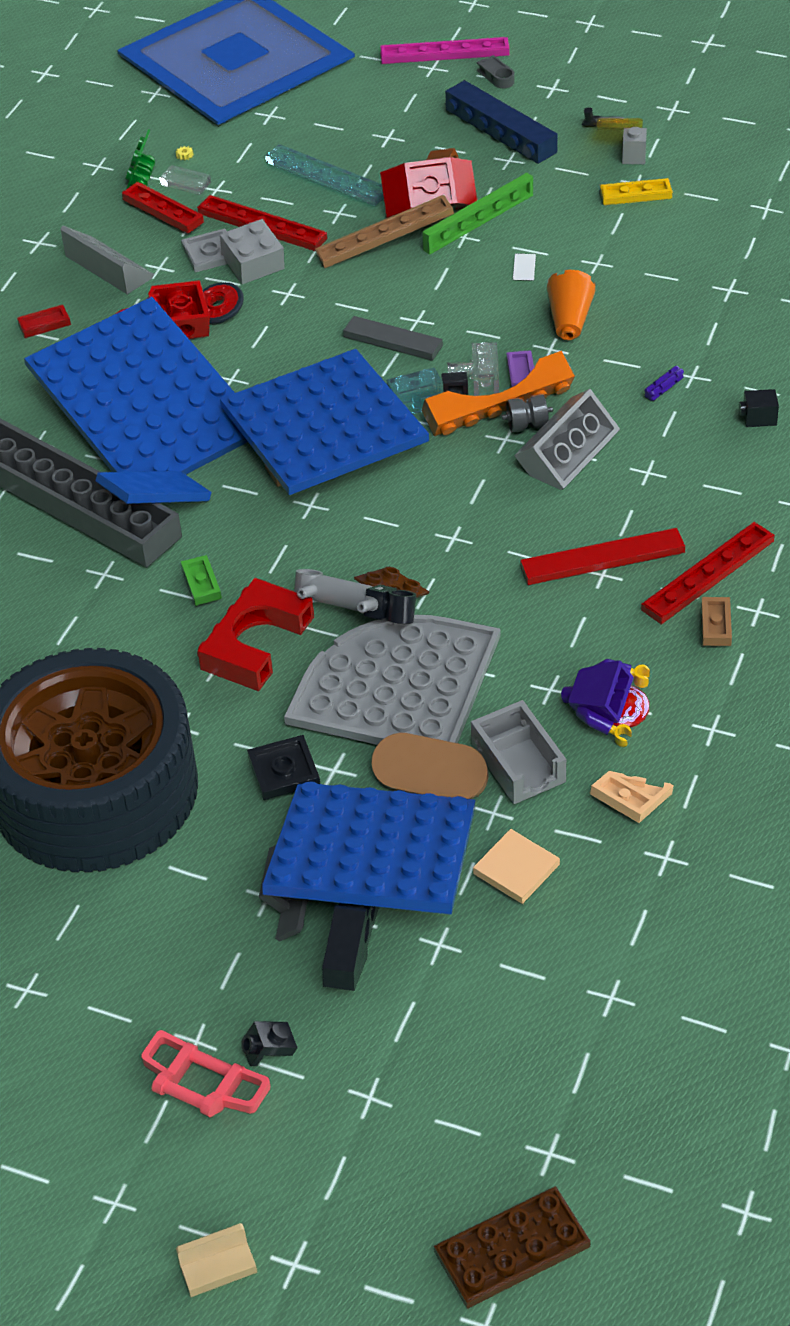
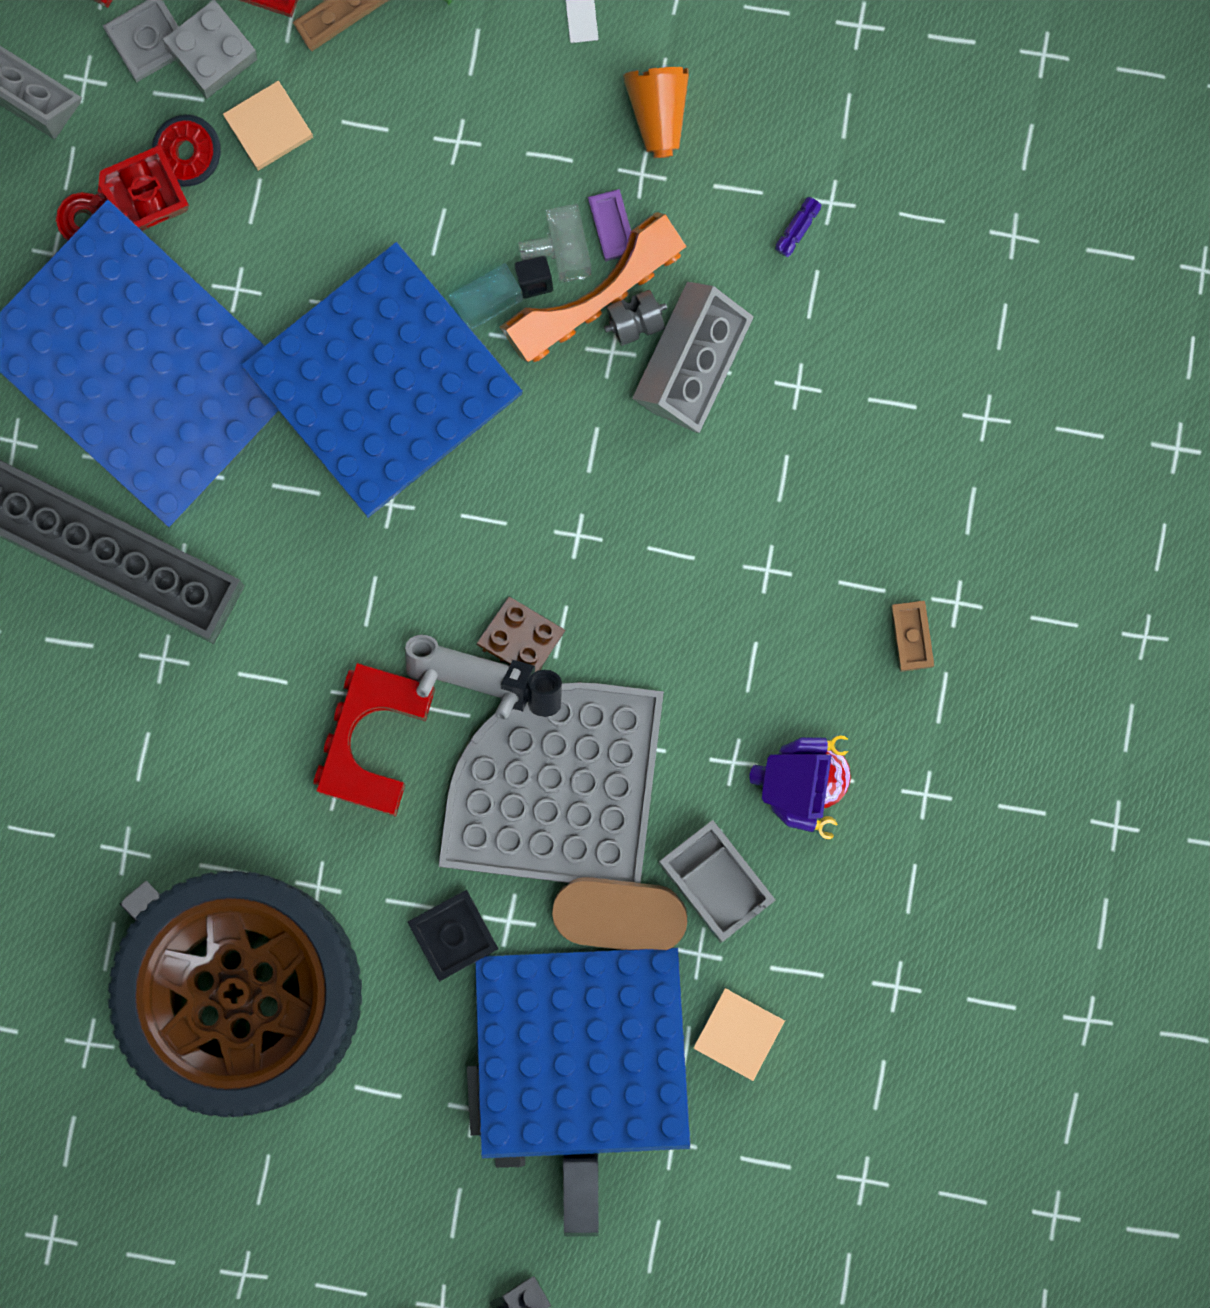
camera: 15 degrees left, 35 degrees up
blue tile [96,471,212,504] -> none
bright green plate [181,555,222,606] -> none
dark grey tile [343,316,443,361] -> none
red tile [520,528,685,585] -> none
light nougat wing [590,771,674,823] -> none
red tile [641,522,775,625] -> none
black brick [739,389,779,427] -> none
none -> light nougat tile [223,81,314,171]

